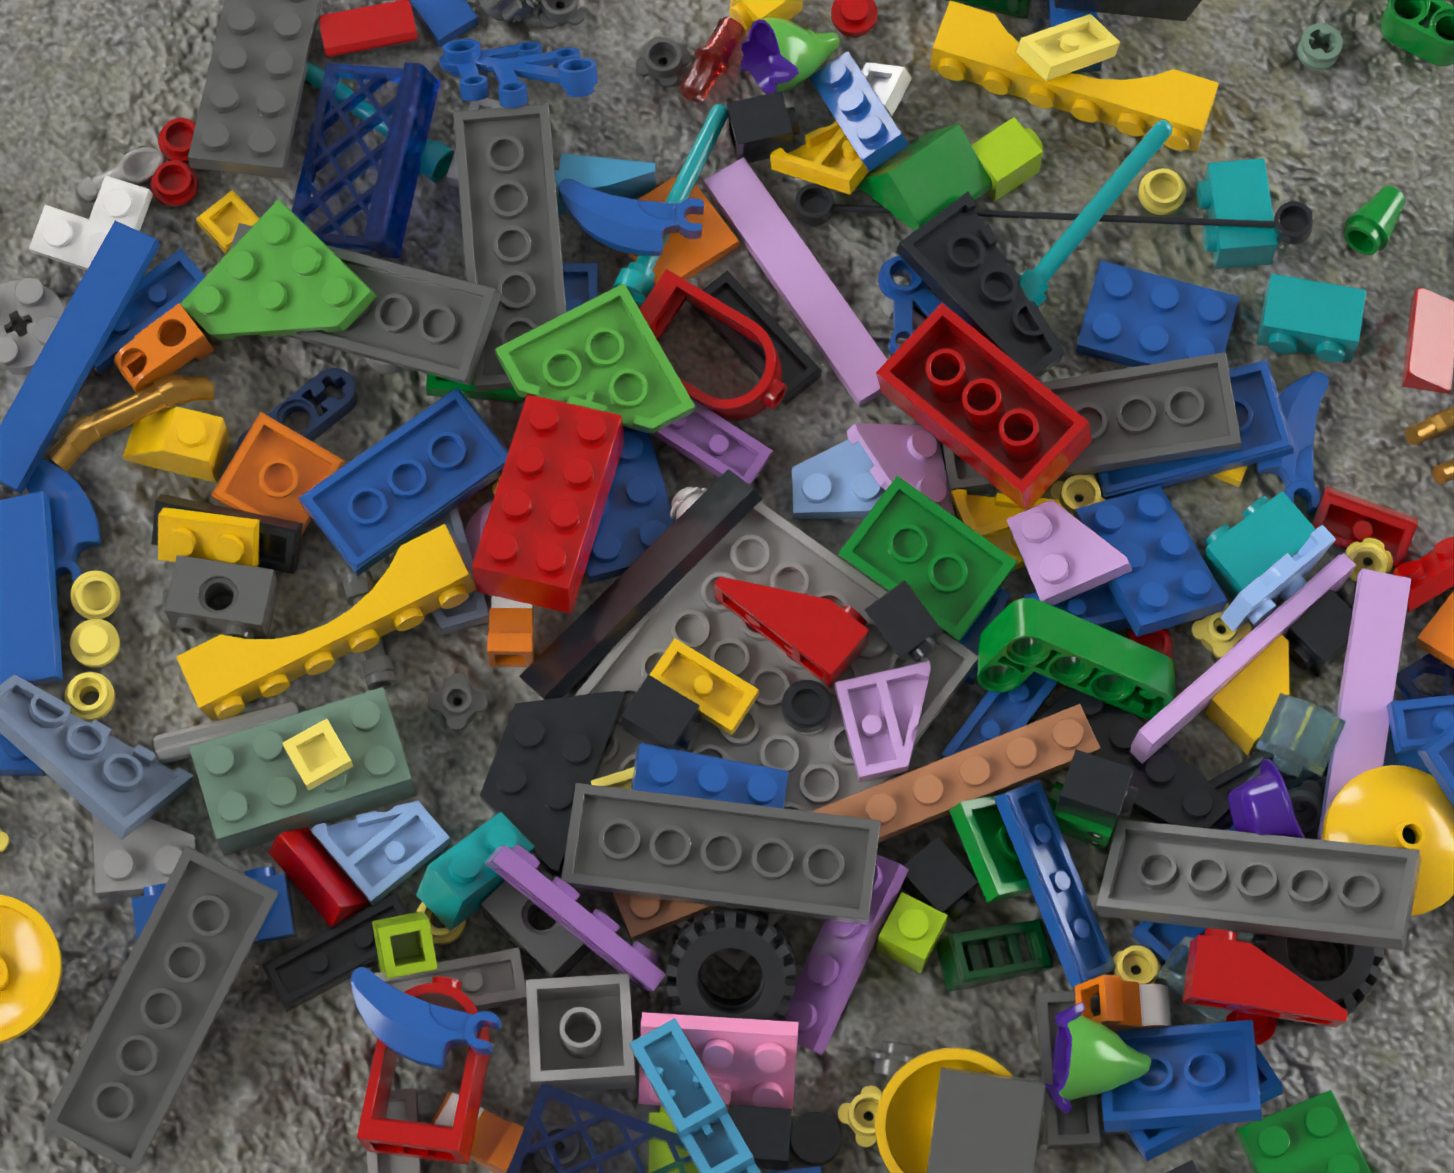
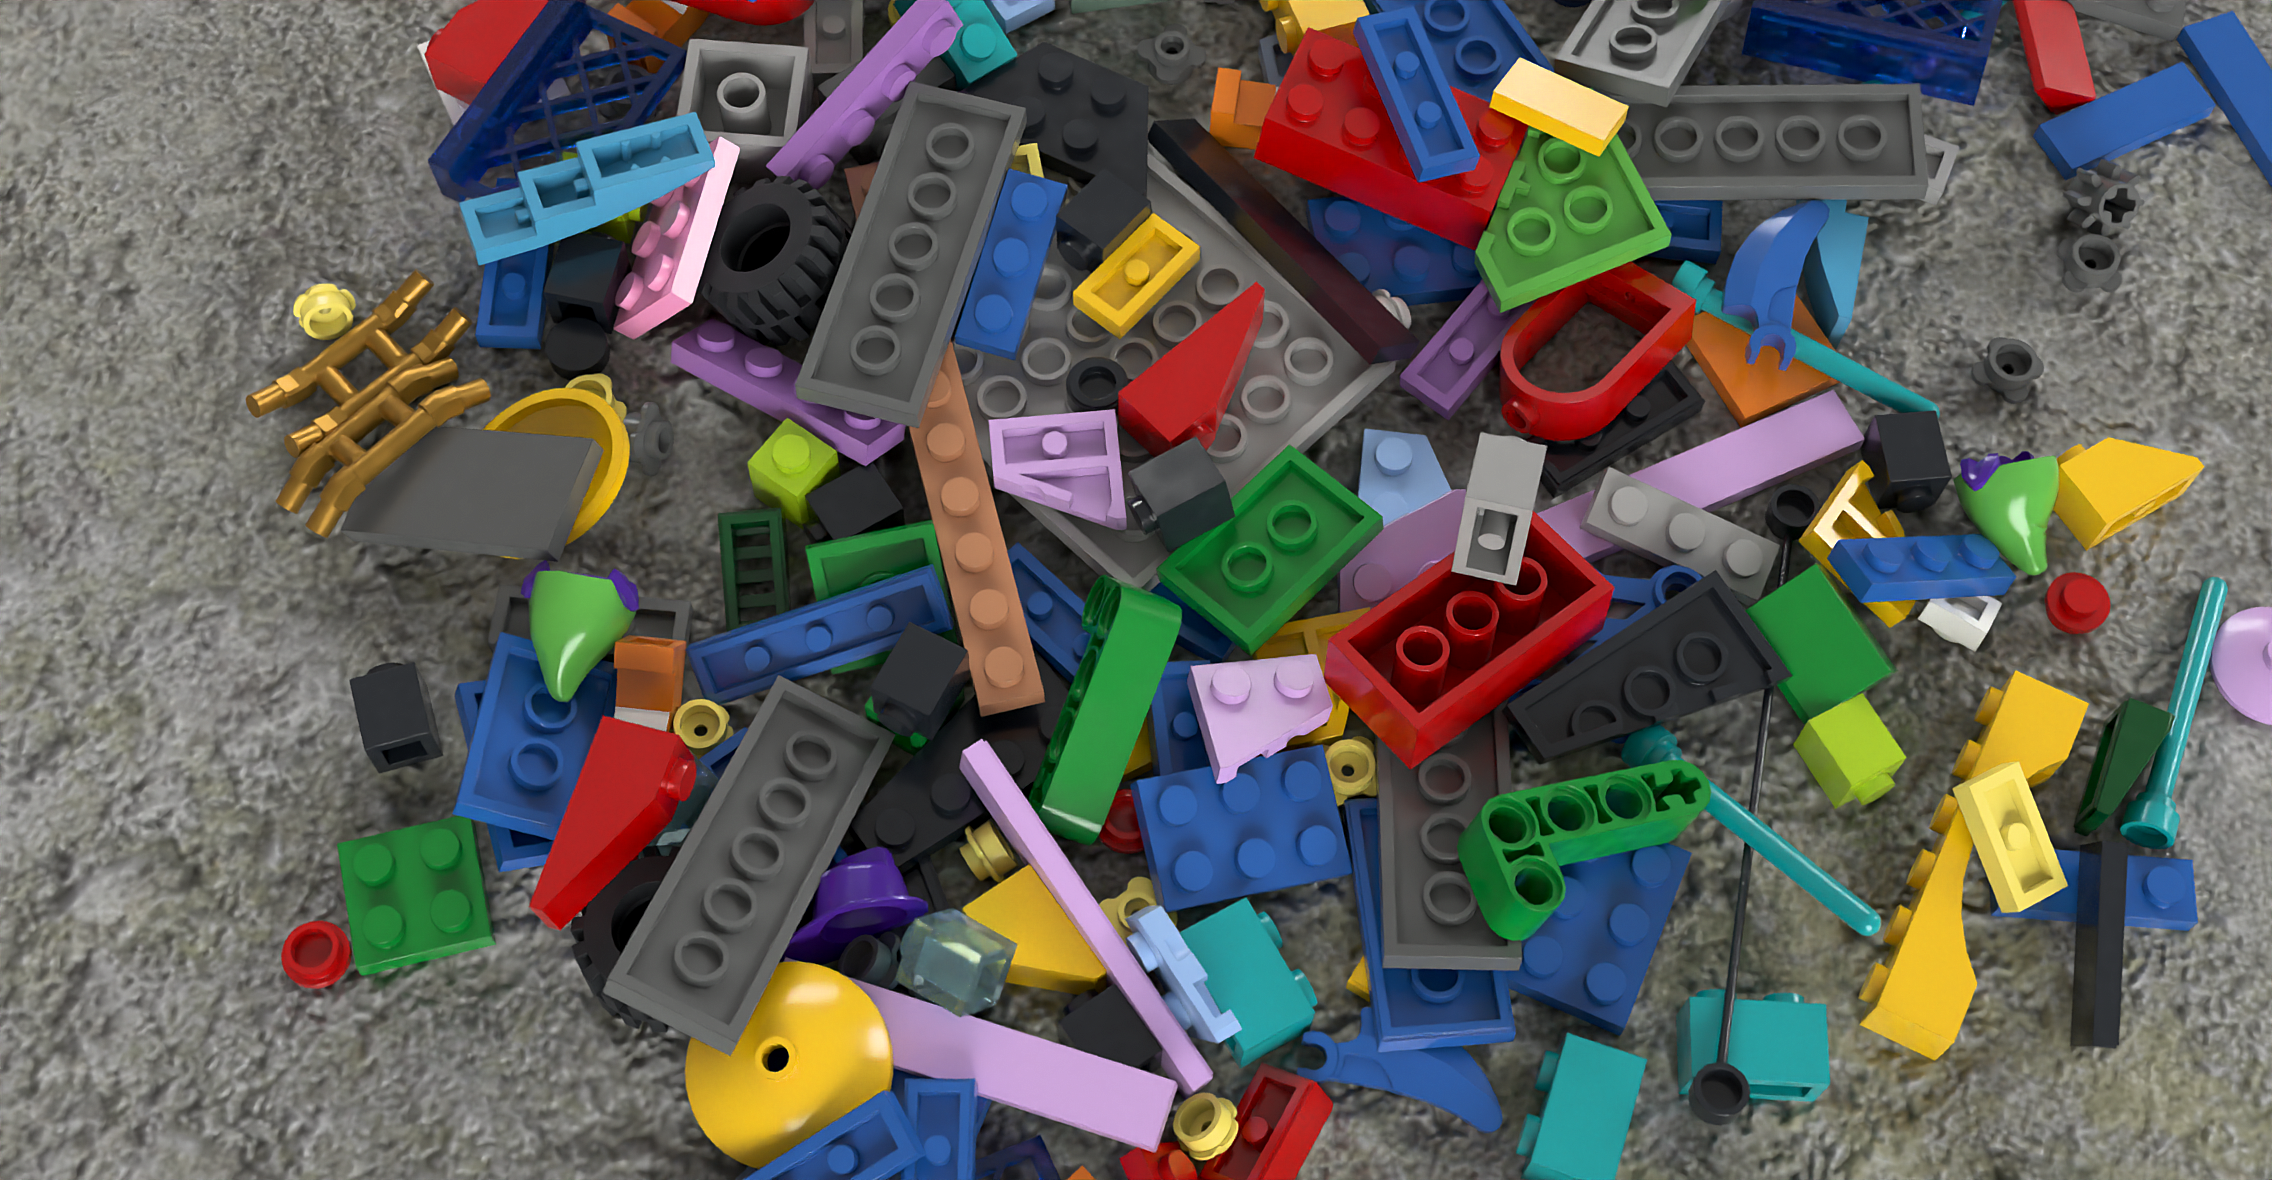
camera: 95 degrees right, 5 degrees down
blue plant [439,39,598,108] -> none
clear red axle [680,17,746,103] -> none
light yellow plate [1138,168,1186,215] -> none
none -> light yellow plate [960,821,1018,883]
none -> blue plate [1353,6,1480,183]
none -> light grey brick [1451,432,1547,586]
none -> green beam [1457,760,1711,941]
none -> yellow tile [1489,57,1629,157]
none -> light grey plate [1580,467,1780,606]

